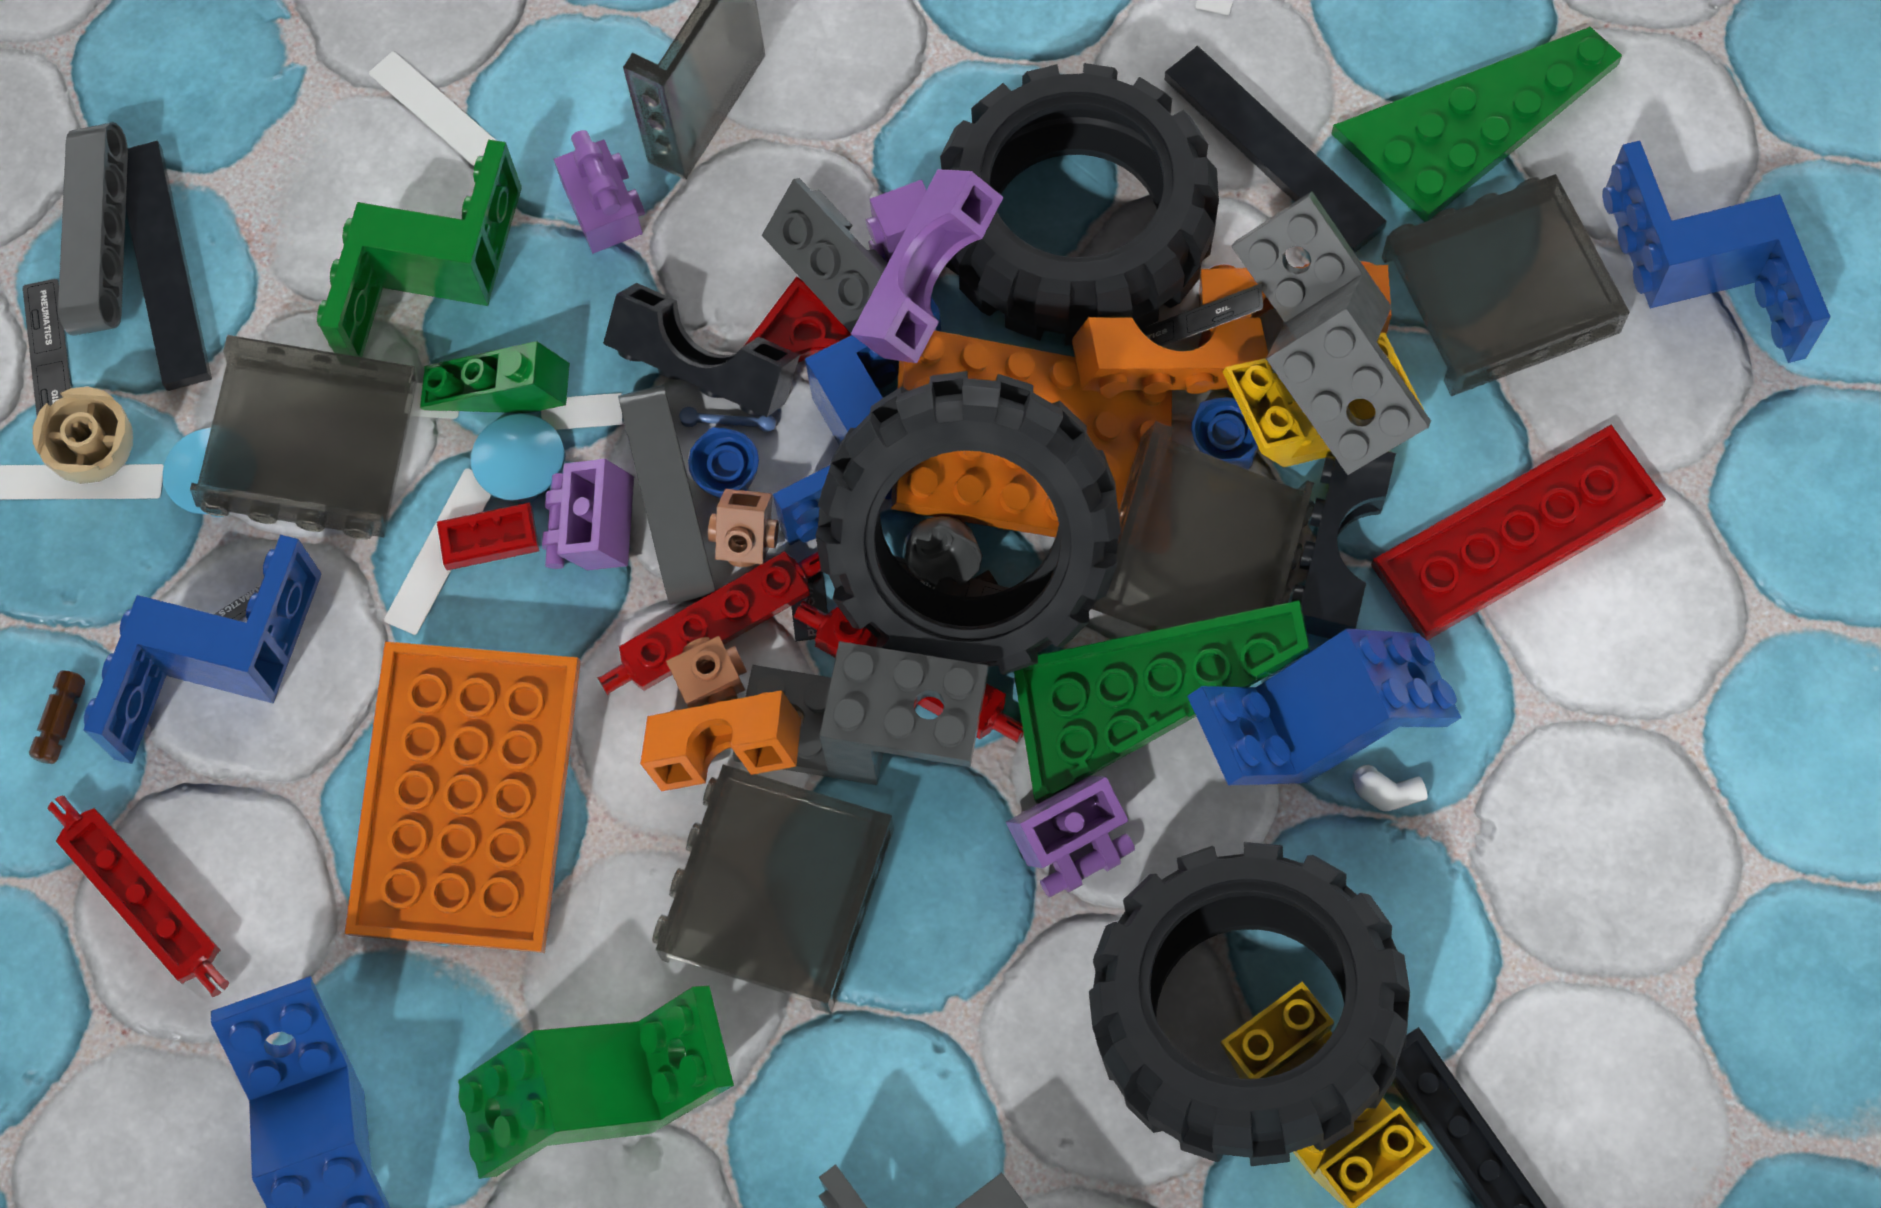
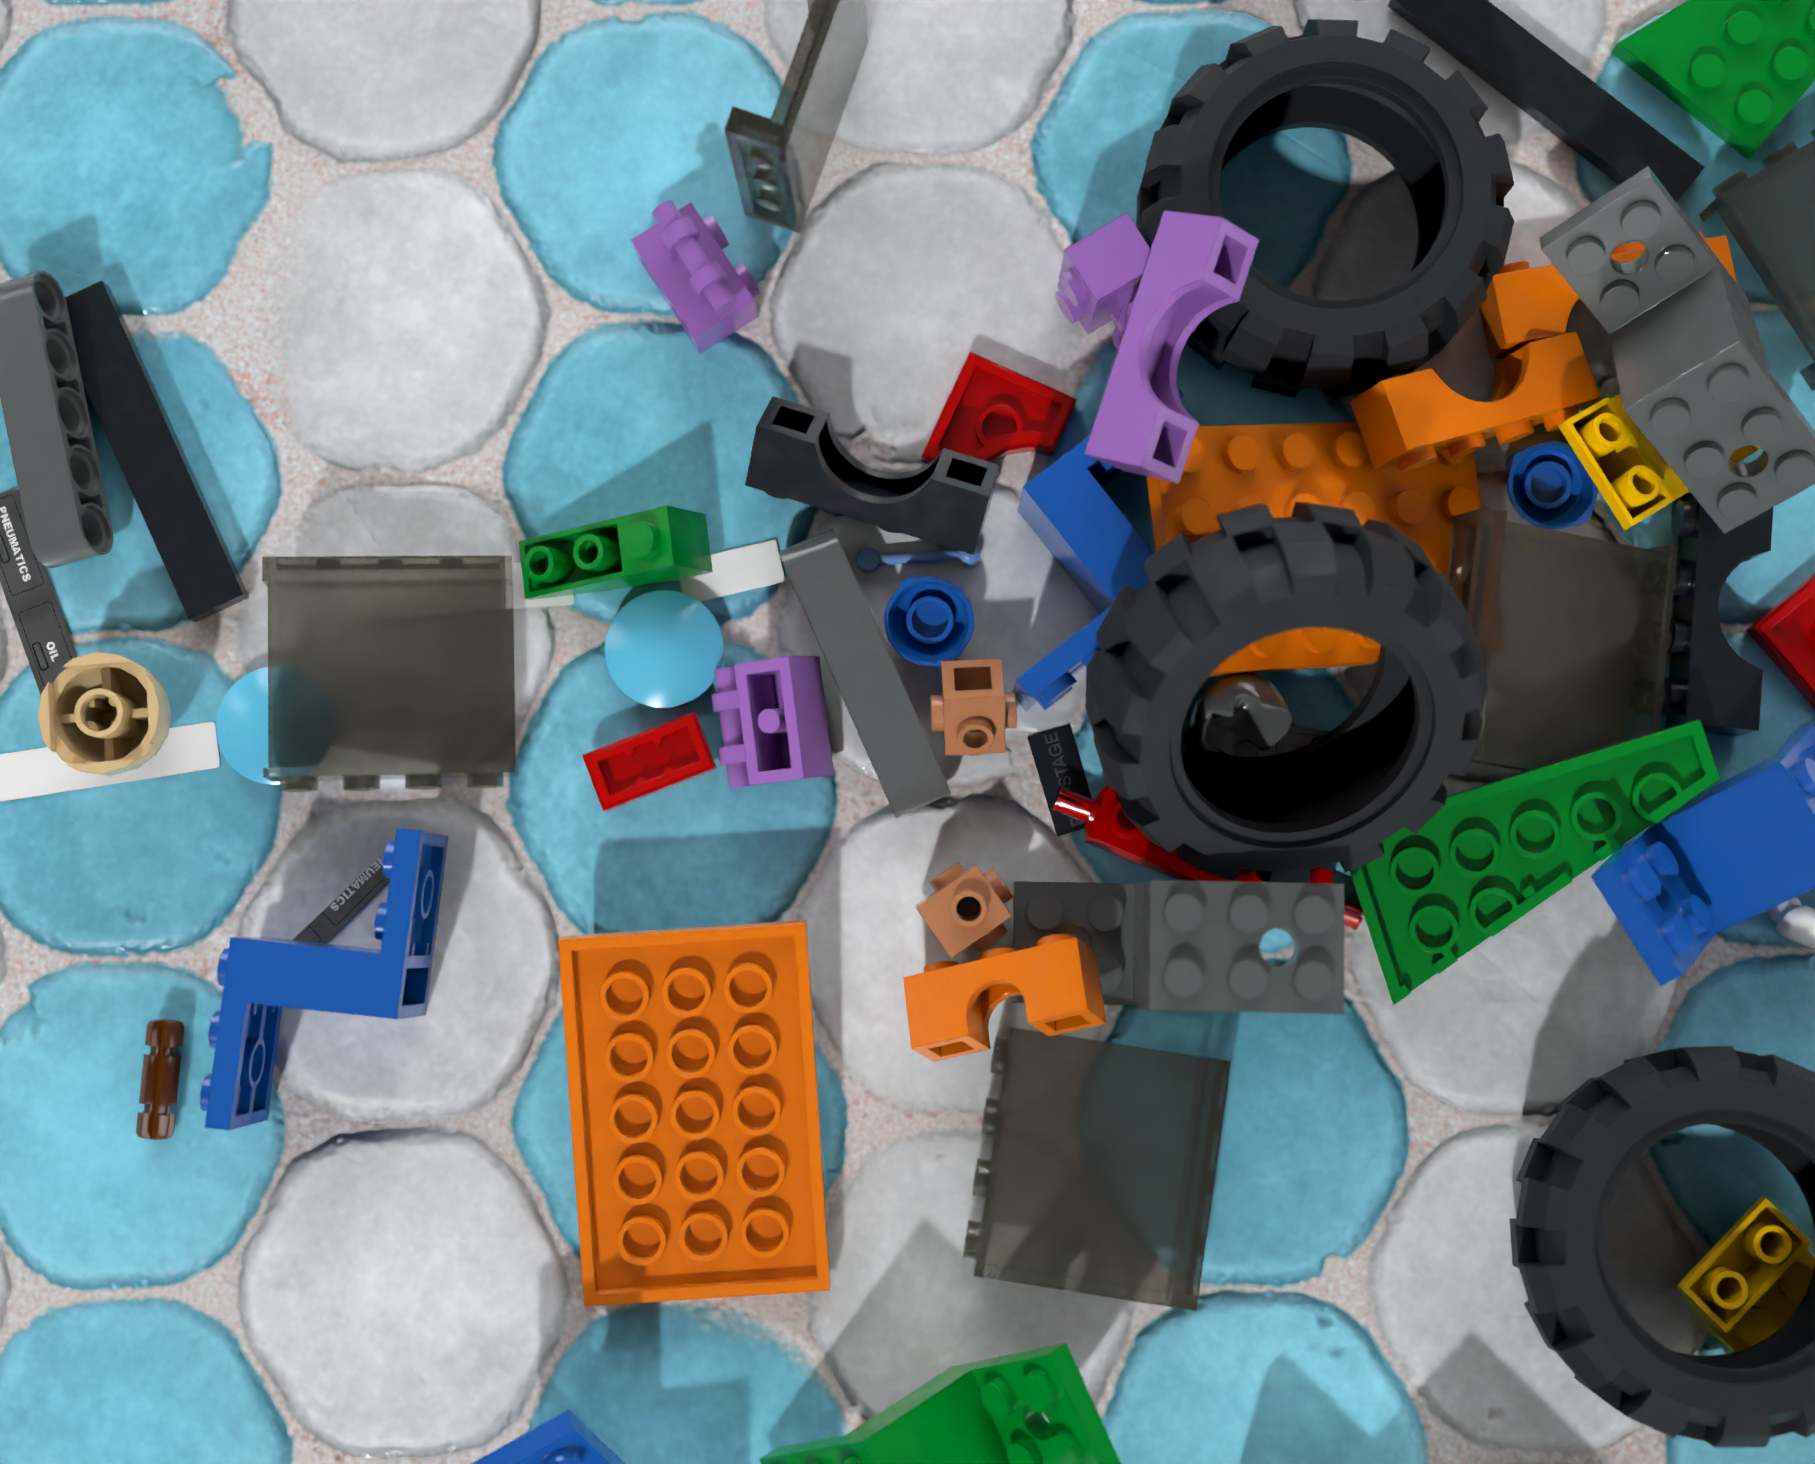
camera: 10 degrees left, 15 degrees up
red plate [47,795,229,997] -> none
green bracket [317,139,522,369] -> none
white sticker [369,52,497,166] -> none
white sticker [384,469,491,635] -> none
red plate [597,551,821,695] -> none
dark grey brick [762,178,888,333] -> none
medium lavender brick [1006,776,1135,898] -> none
flat silver sticker [1141,284,1263,347] -> none

